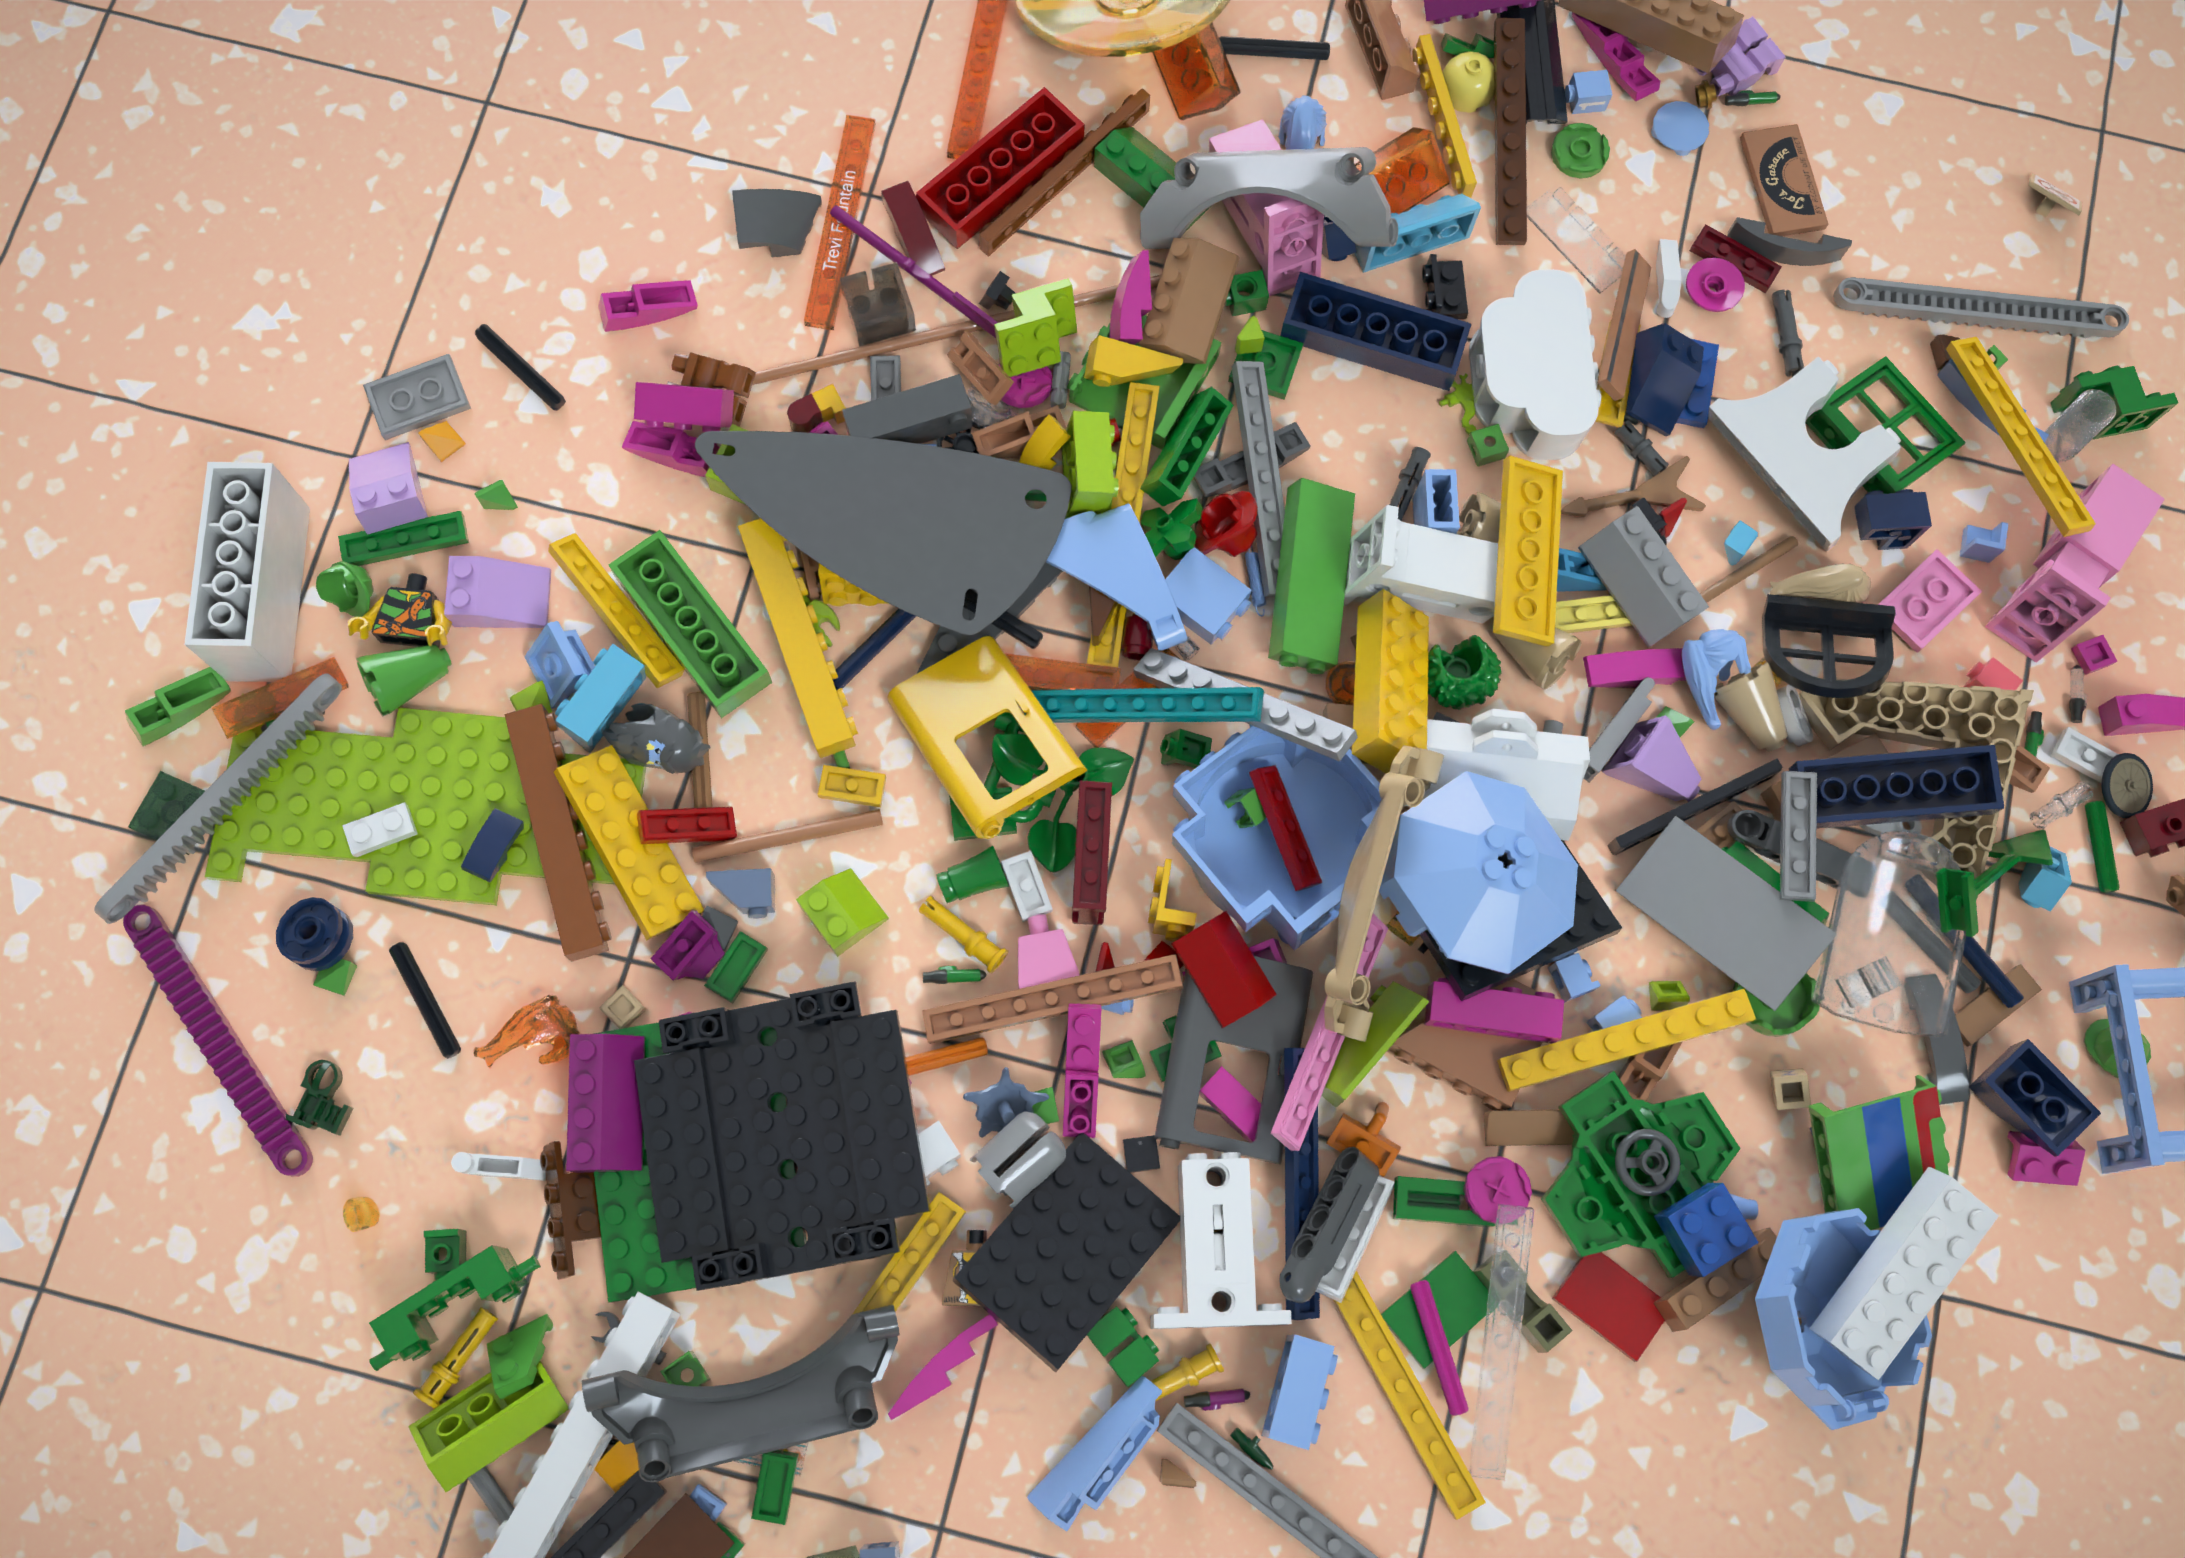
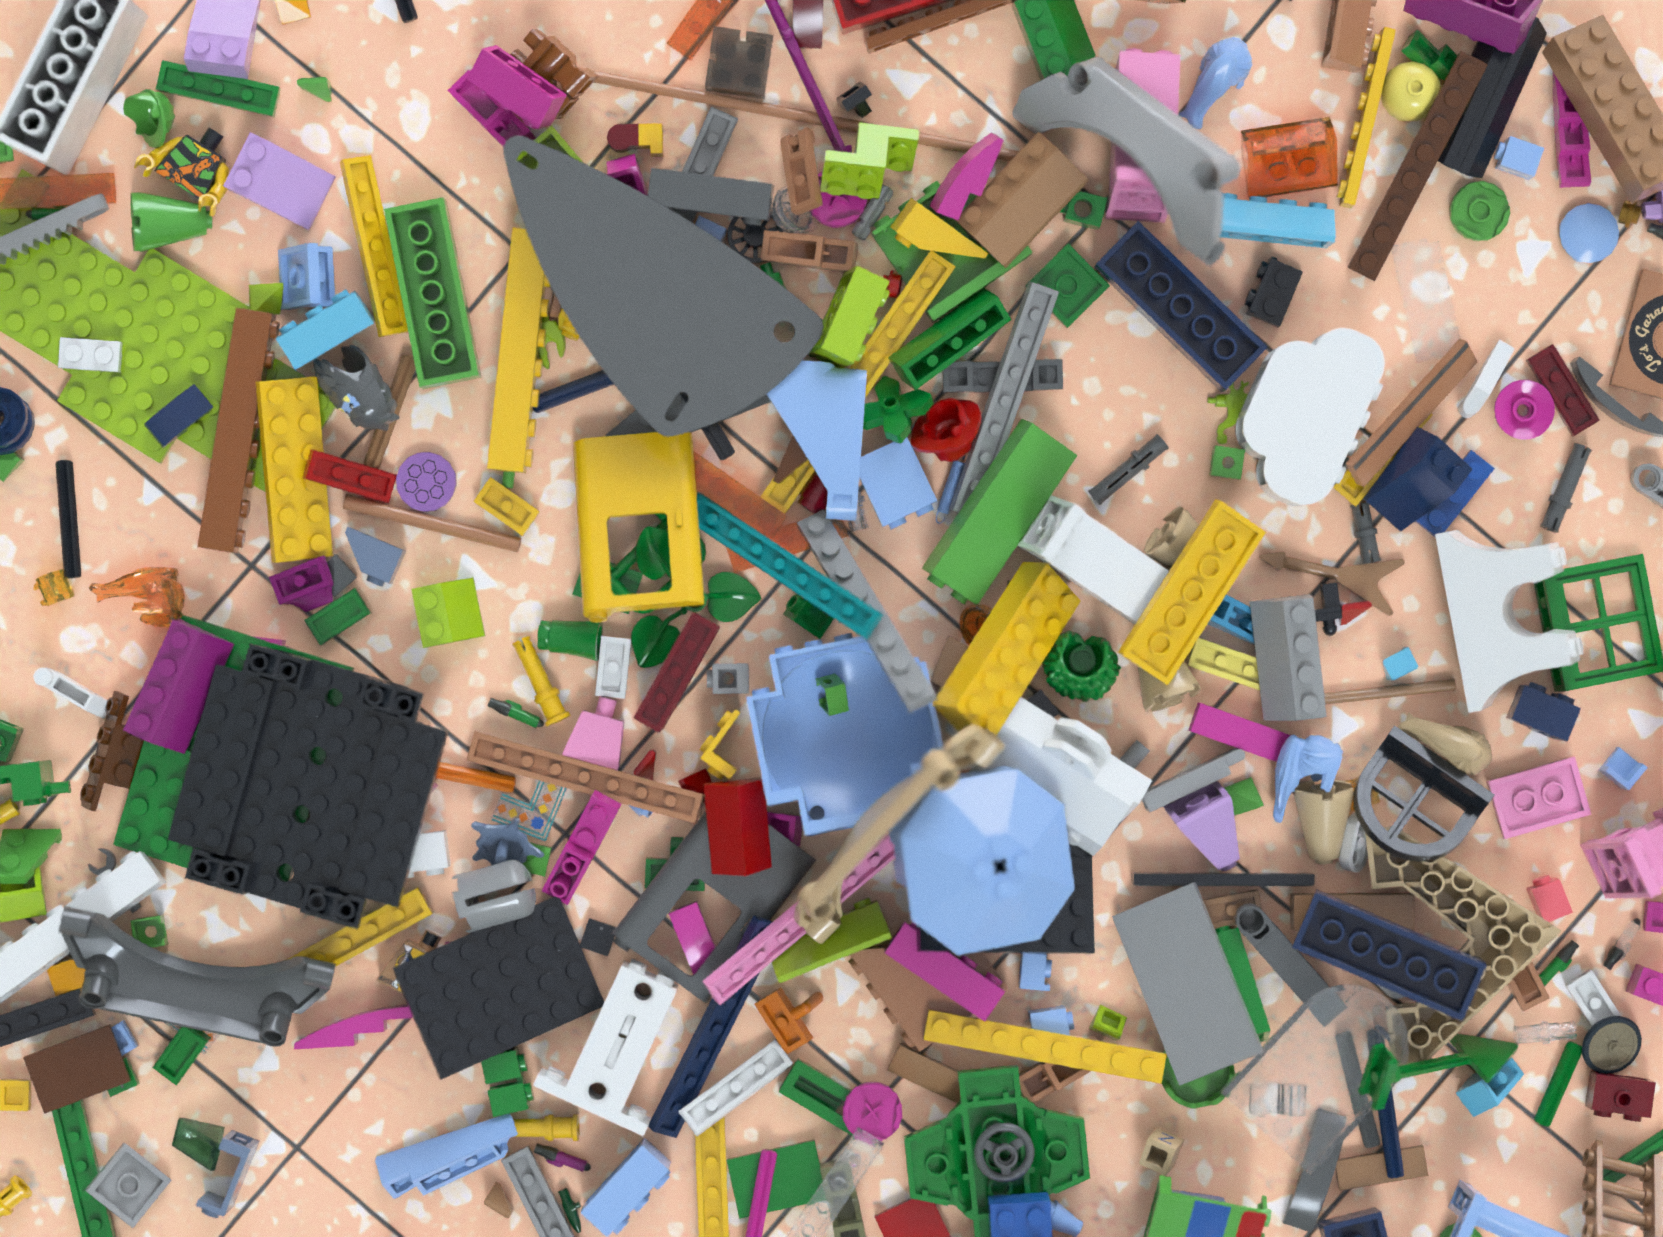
camera: 30 degrees right, 15 degrees up
tan tile [599,985,647,1029] -> none
yellow slope [1019,414,1071,470] -> none
bright green slope [1102,1040,1146,1078] -> none
lime slope [1234,316,1265,354] -> none
red tile [1249,765,1322,891] -> none
dark grey piece [1279,1147,1379,1303] -> none
light blue brick [1412,469,1460,534] -> none
light grey tile [1780,771,1817,902] -> none
none -> clear yellow tile [33,569,75,606]
none -> medium lavender tile [396,452,457,512]
none -> clear tile [490,780,568,842]
none -> light grey brick [707,663,749,694]

